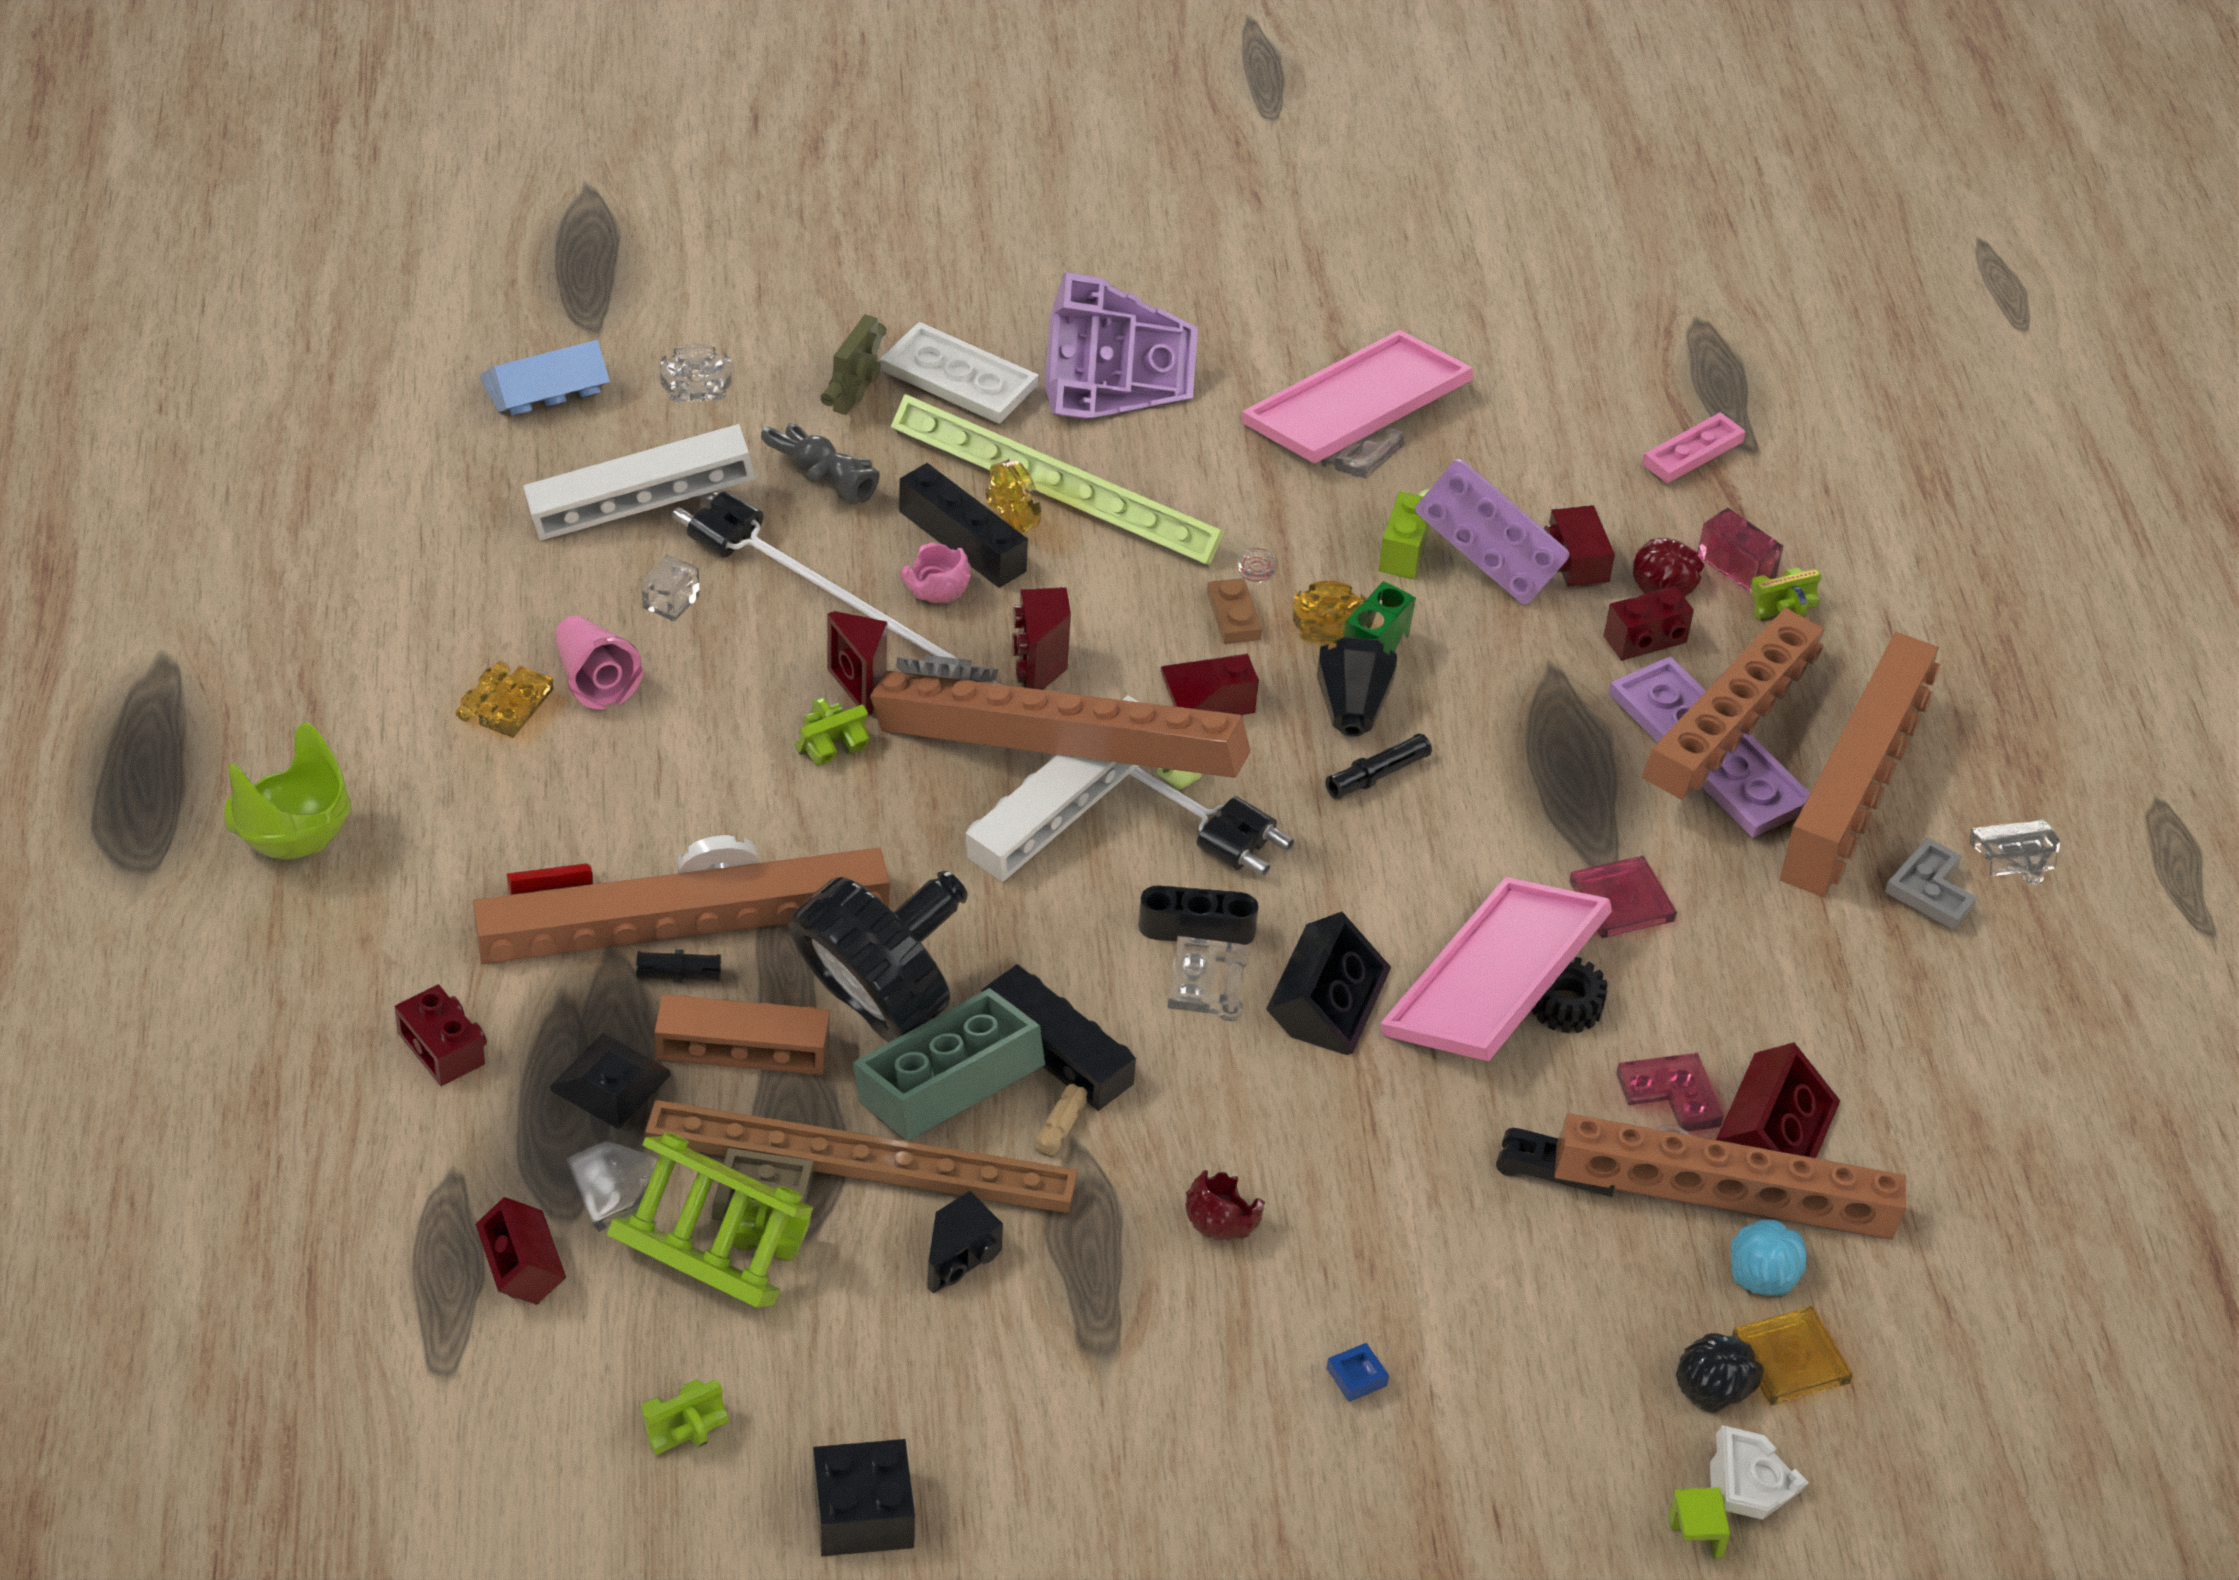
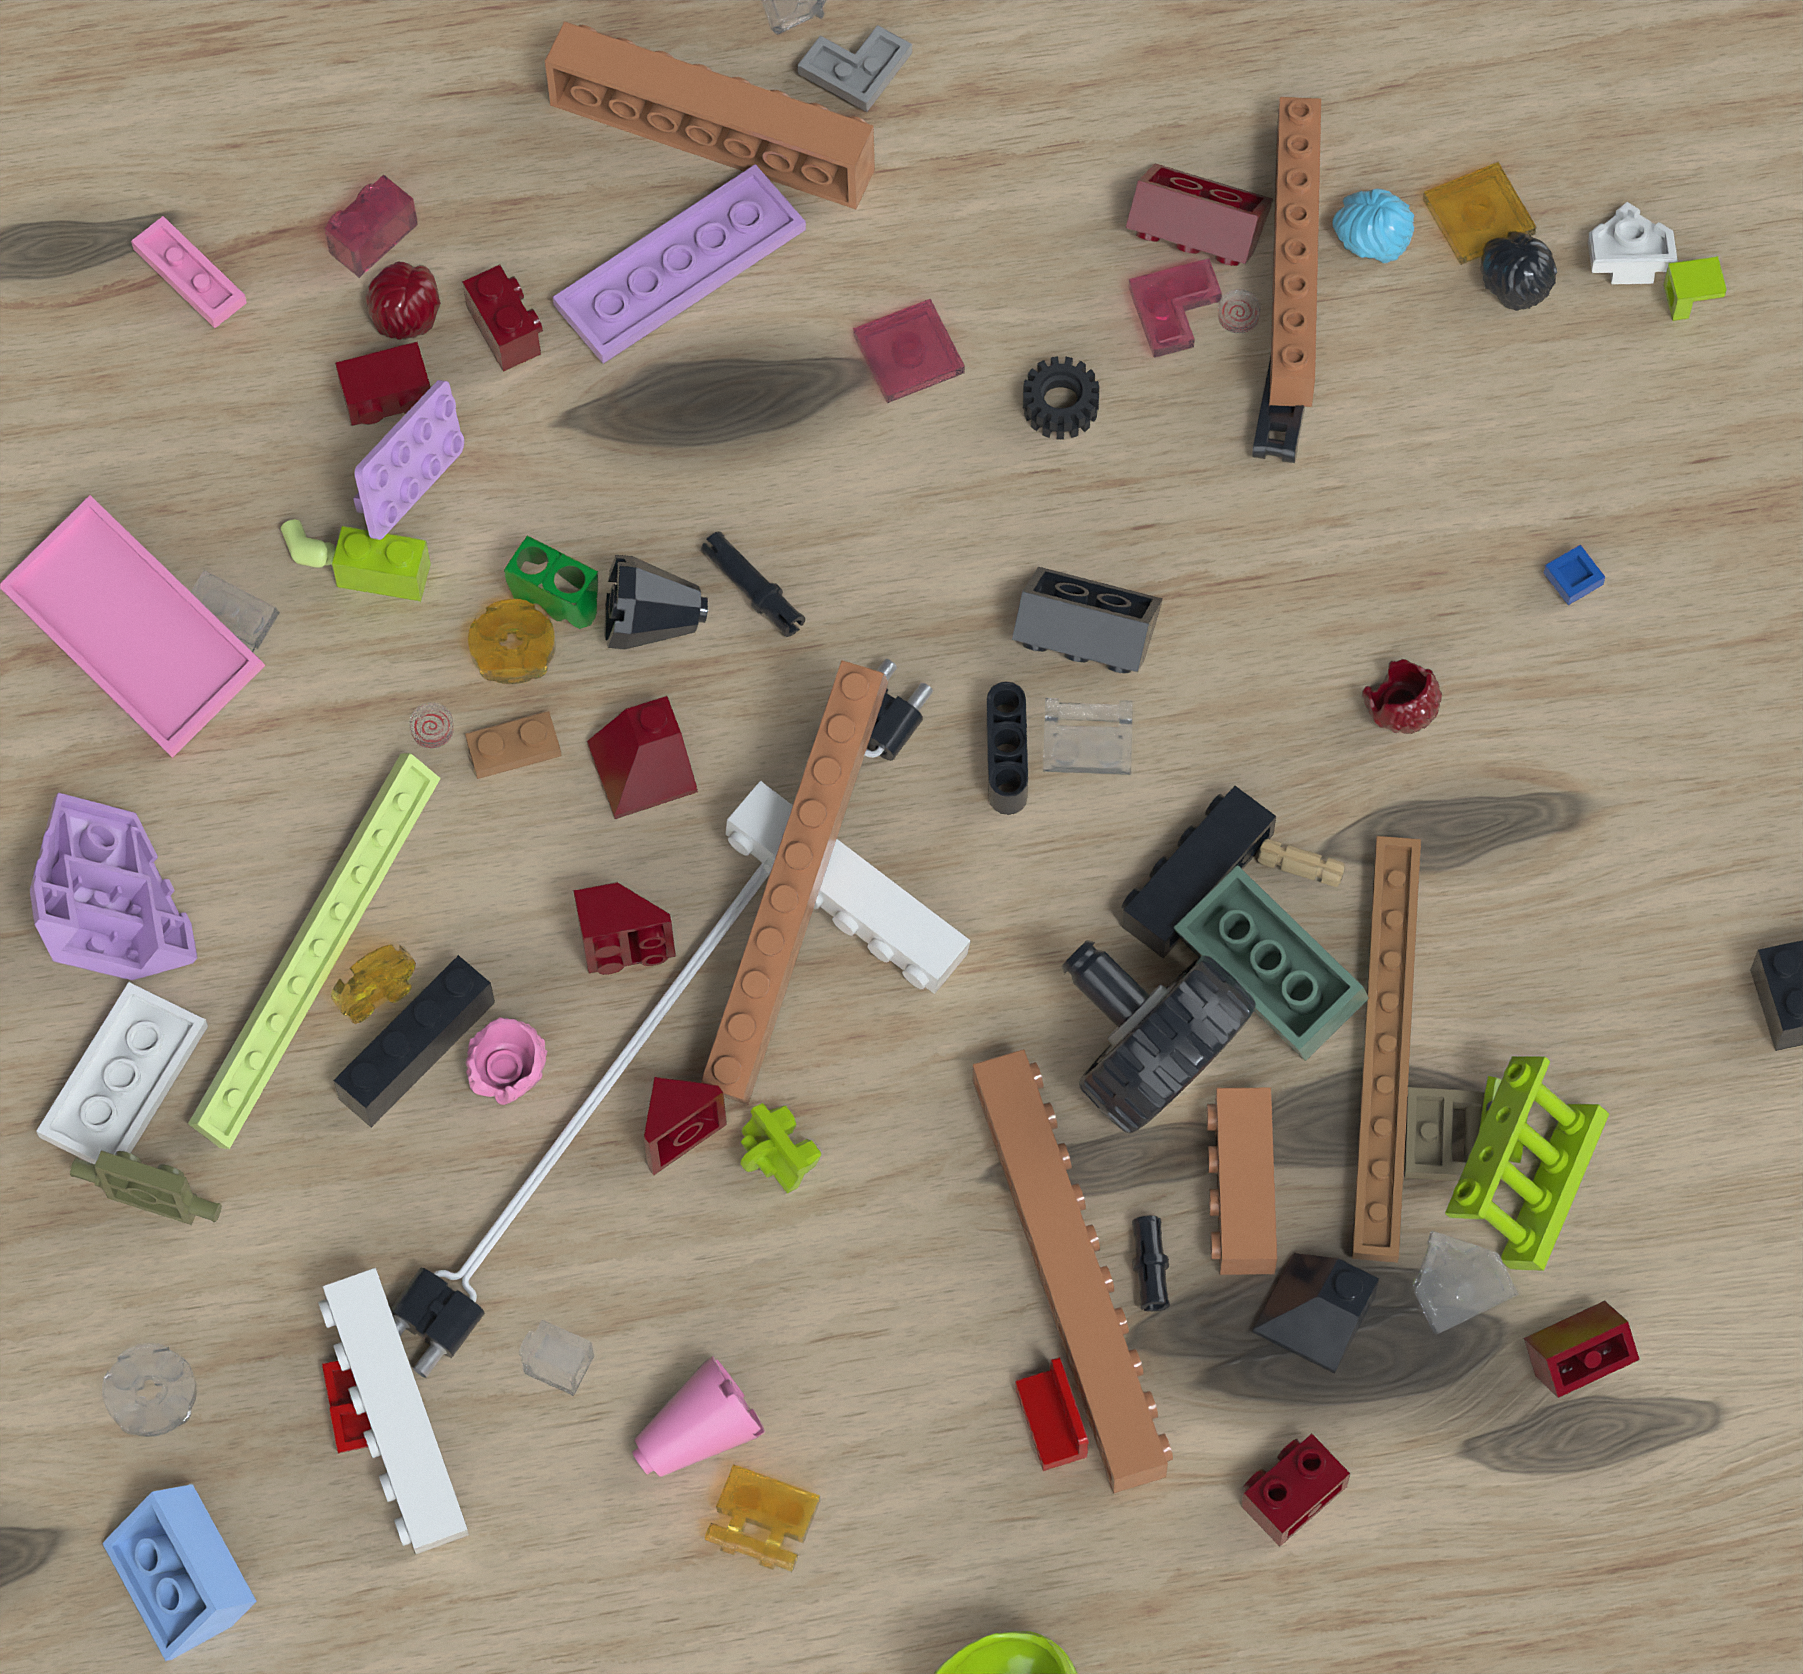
camera: 90 degrees left, 20 degrees up
lime hips [641,1379,729,1455] -> none
white tile [677,835,759,873] -> none
dark grey animal [761,423,880,504] -> none
light grey gear [896,655,998,682] -> none
black slope [928,1191,1003,1293] -> none
yellowish green arm [1157,768,1202,790] -> none
bright pink tile [1380,877,1612,1062] -> none
nougat brick [1642,608,1825,800] -> none
lime hips [1751,567,1821,620] -> none

